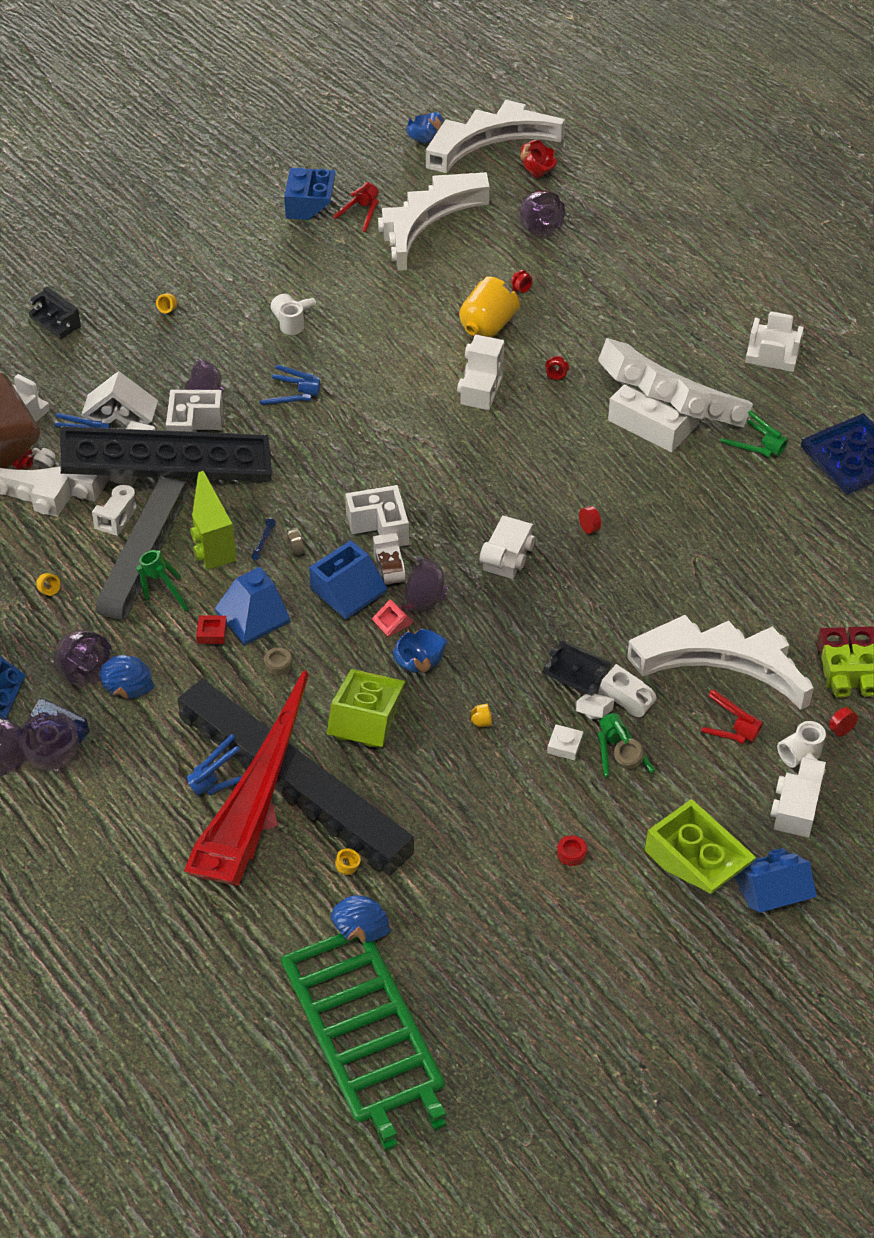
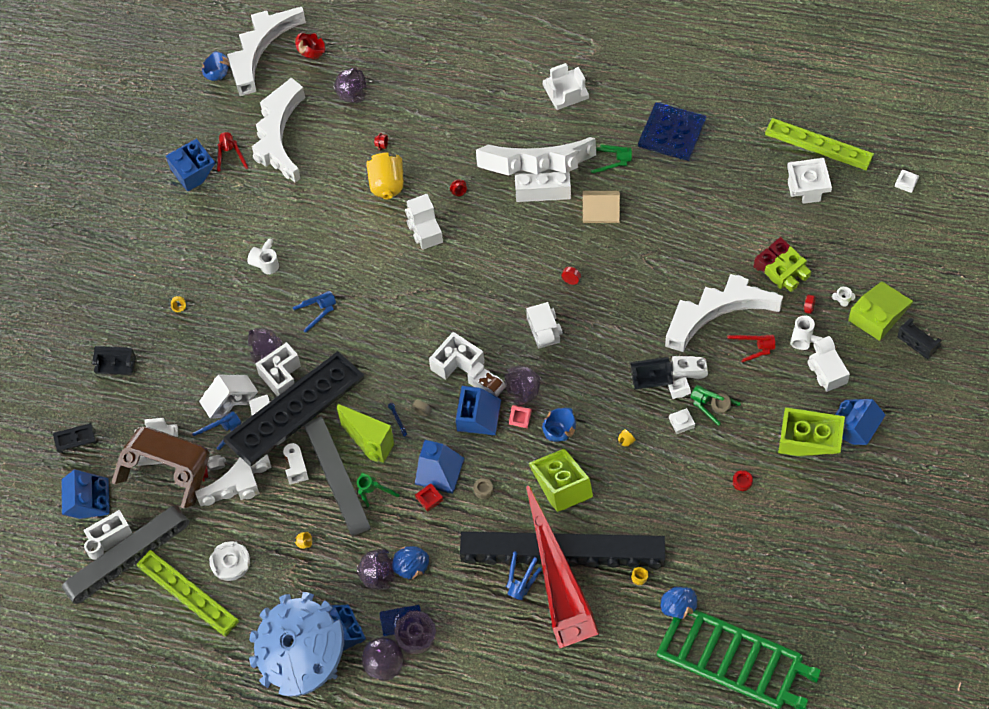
camera: 35 degrees left, 10 degrees up
none -> tan slope [583,191,620,223]

